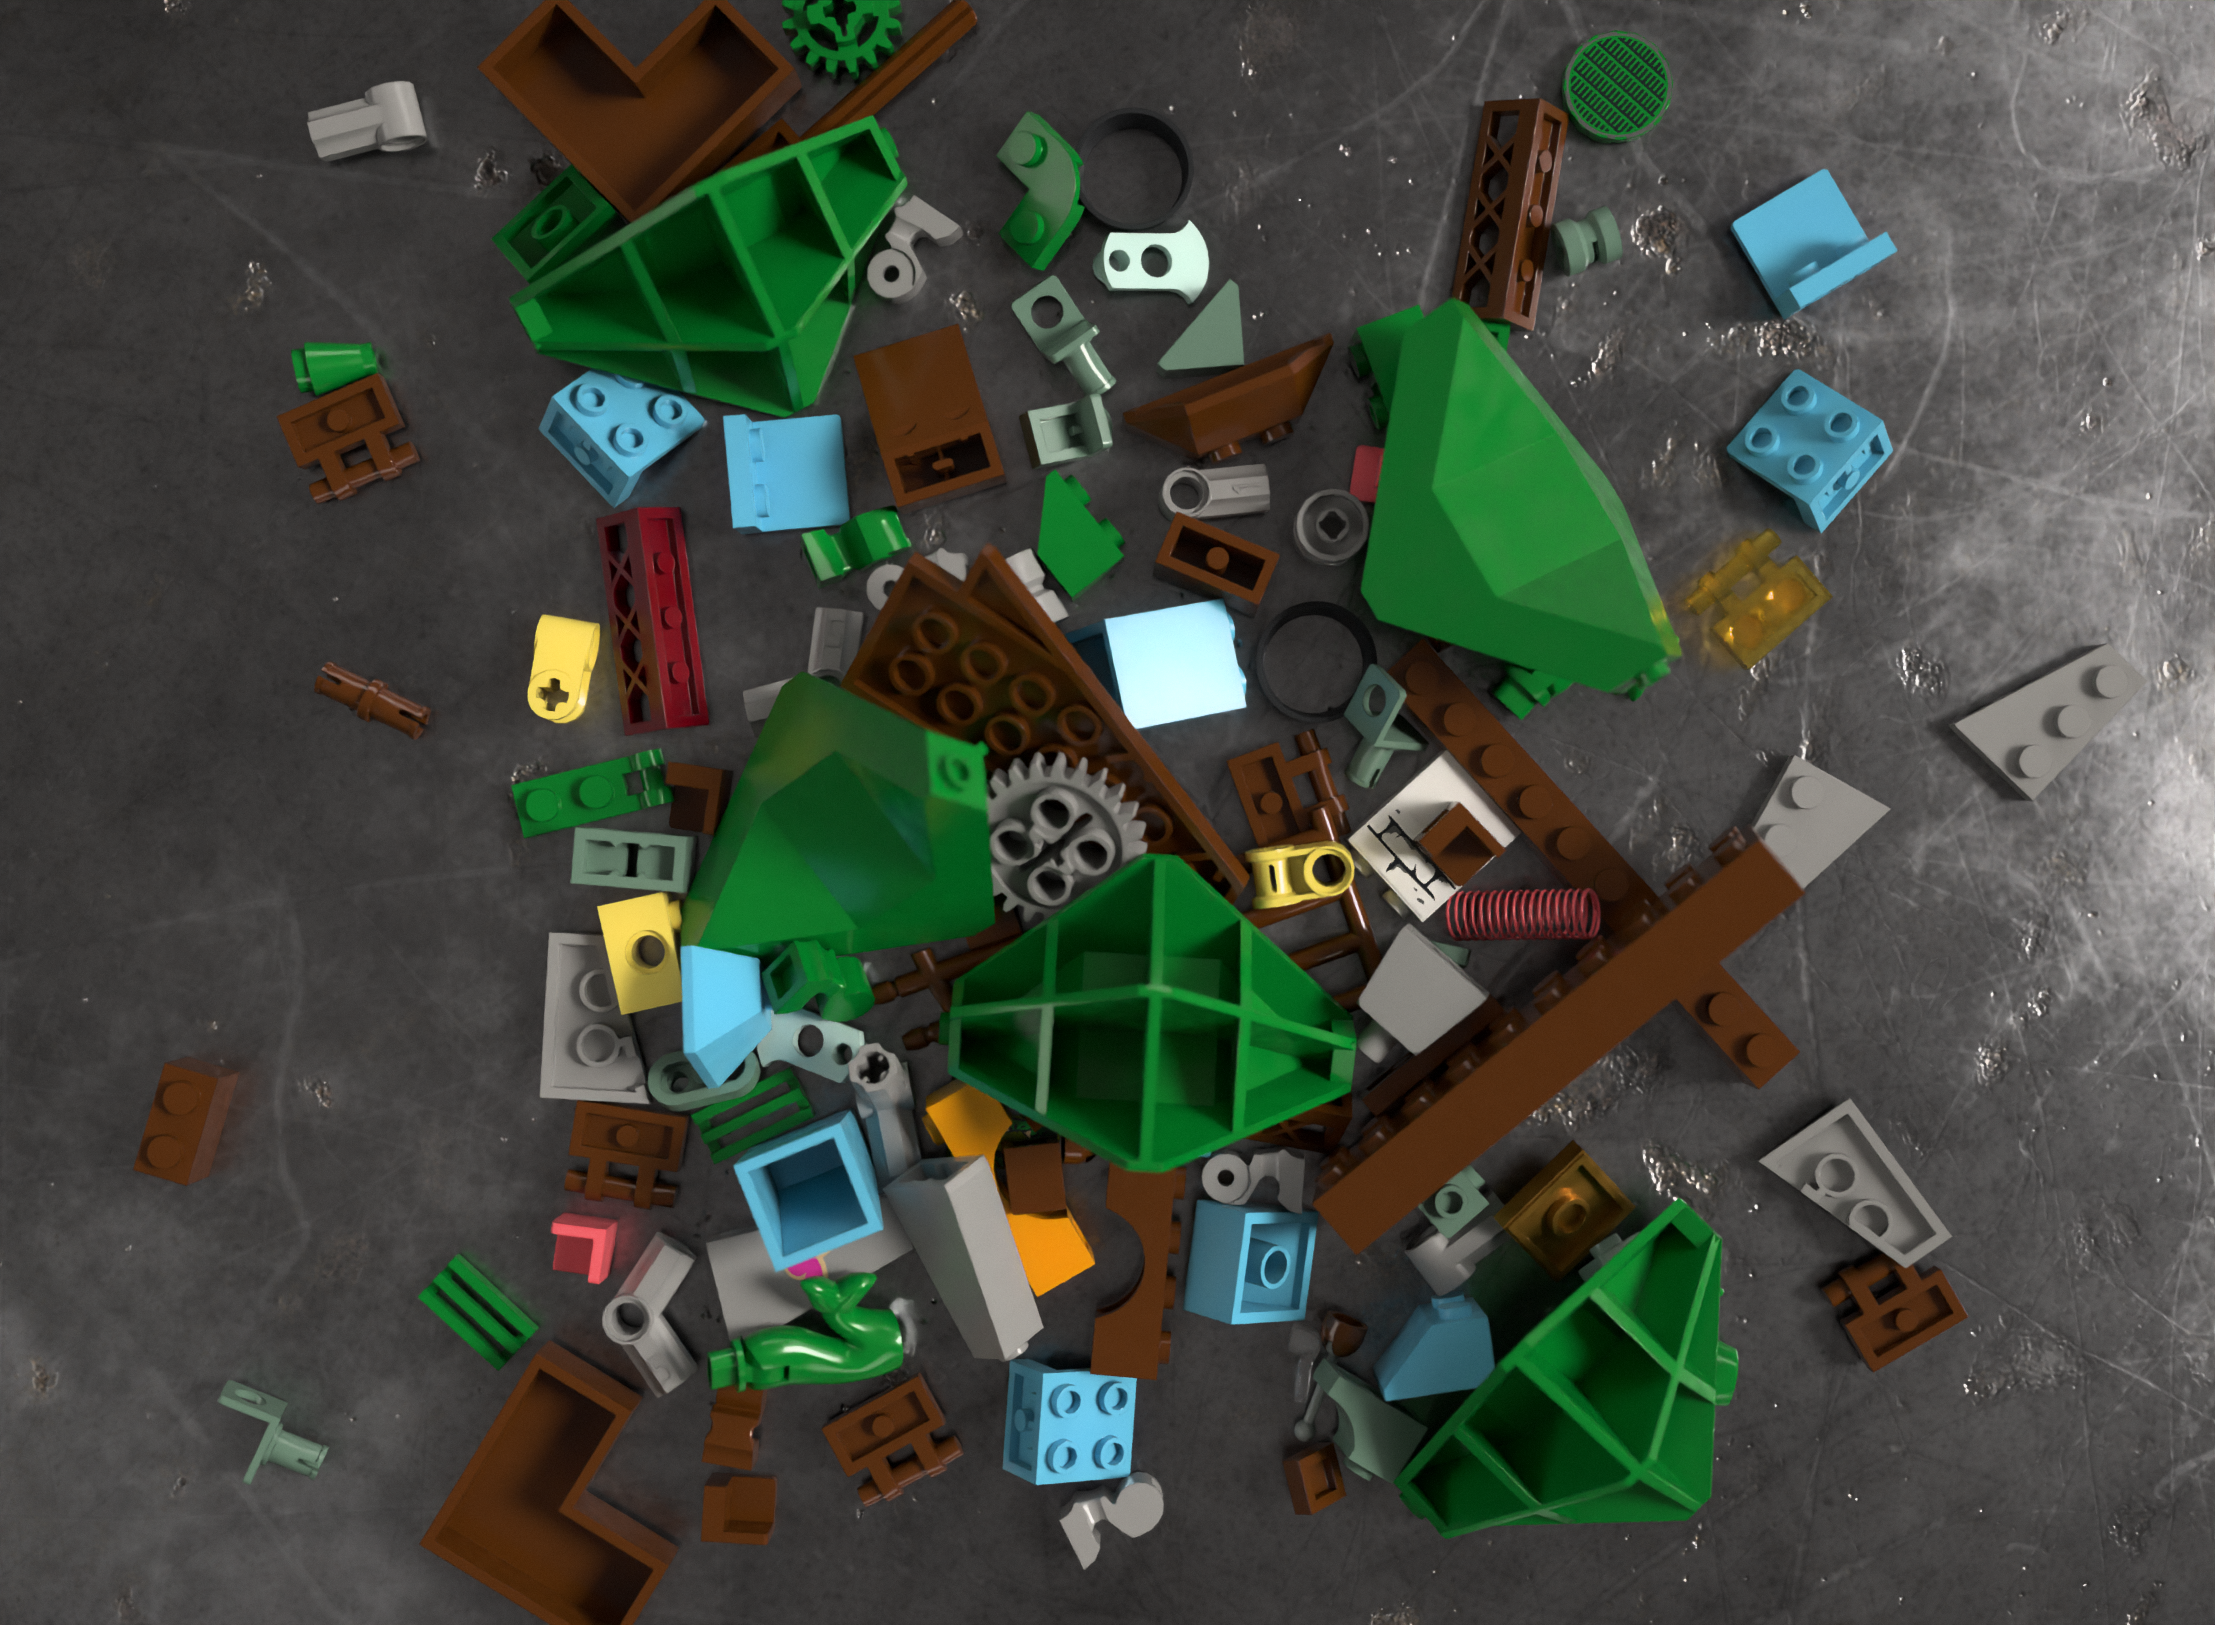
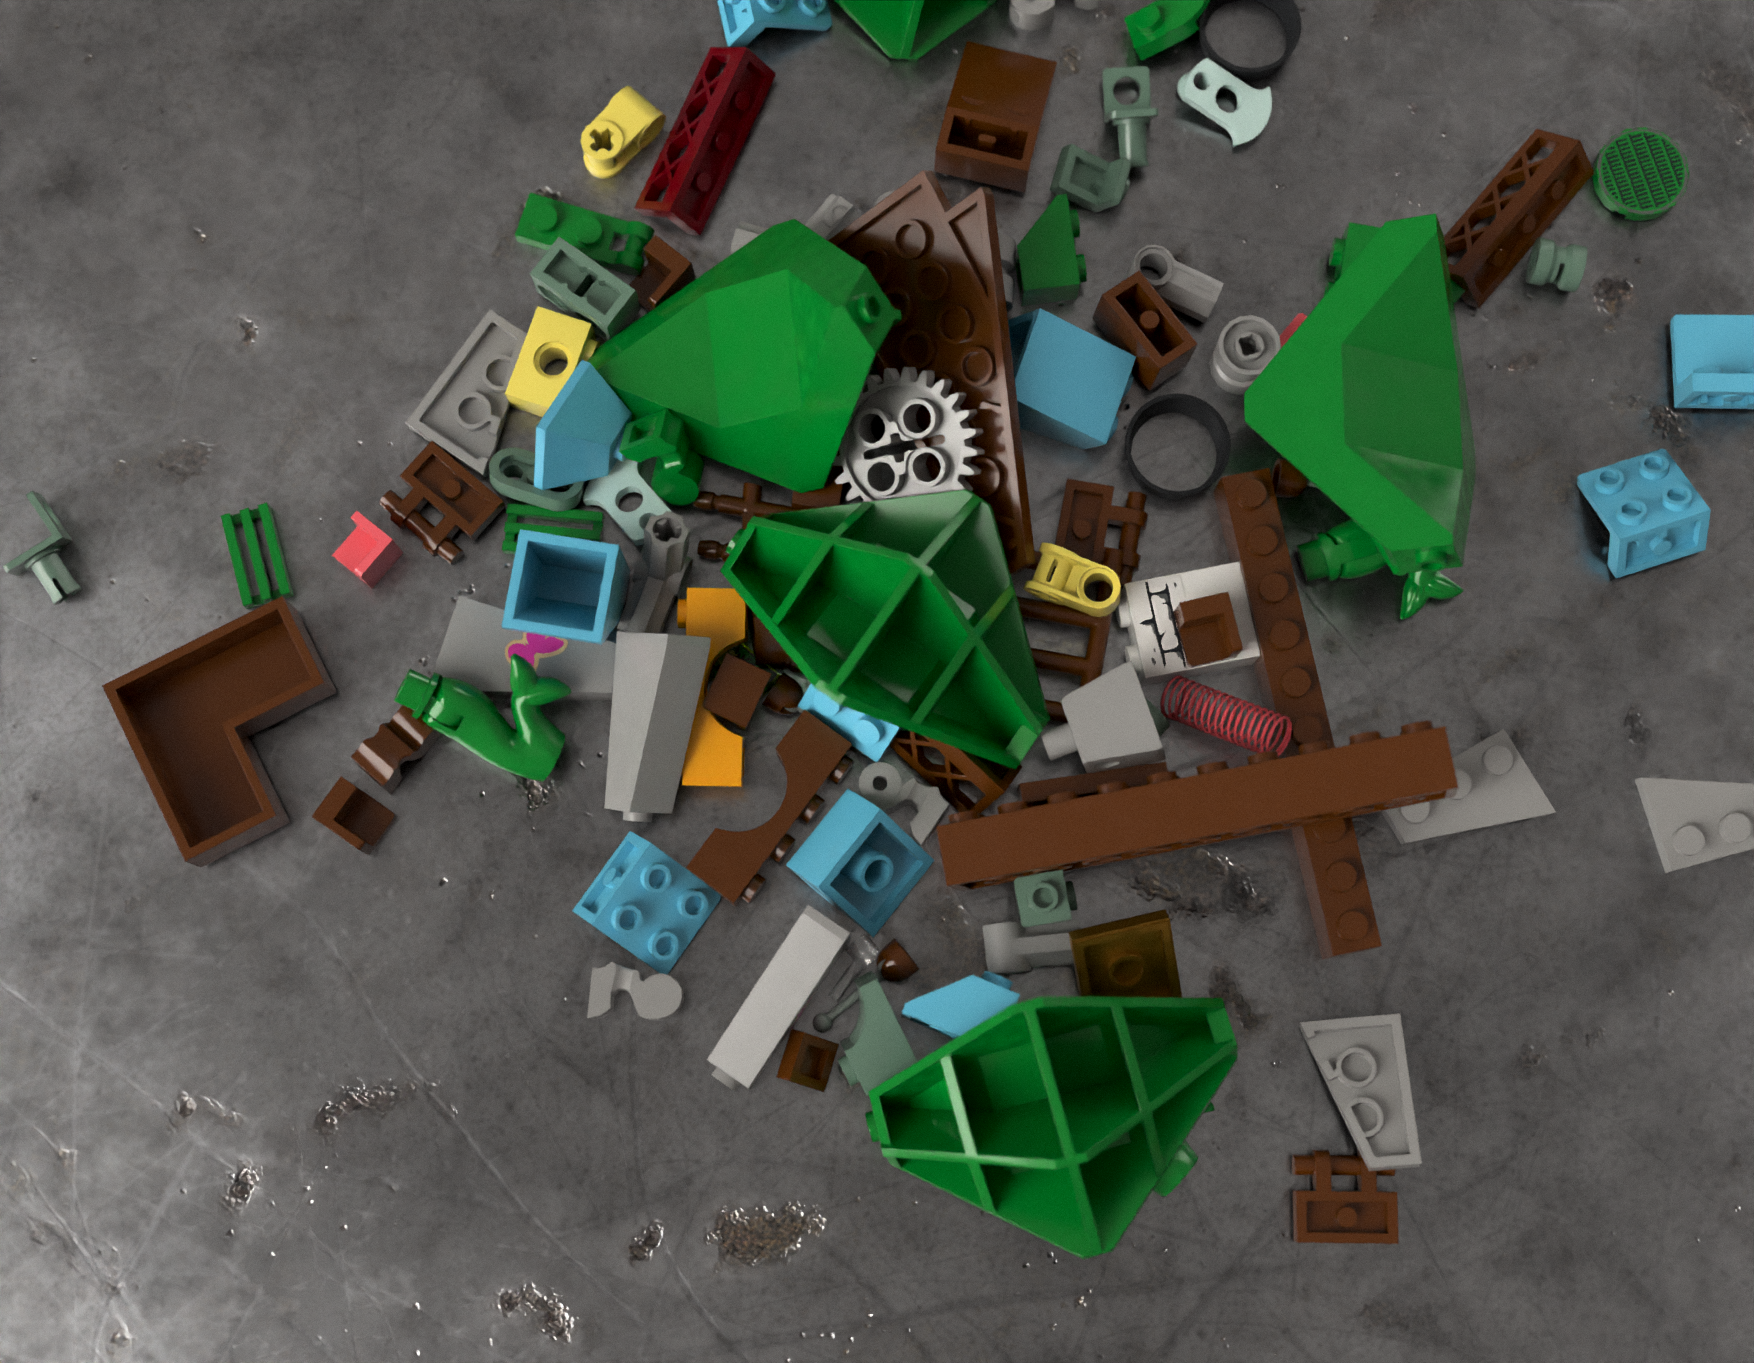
camera: 30 degrees right, 10 degrees down
reddish brown brick [133,1057,239,1186] -> none
reddish brown pin [314,661,431,740] -> none
light grey piece [602,1232,699,1398] -> none
medium azure bracket [723,414,851,535] -> none
green leg [800,505,913,589] -> none
reddish brown plate [821,1372,964,1507] -> none
reddish brown wedge [1122,332,1334,465] -> none
sand green slope [1156,279,1244,379] -> none
sand green bracket [1344,664,1429,789] -> none
clear yellow plate [1684,527,1833,670] -> none
none -> light grey slope [707,905,851,1092]

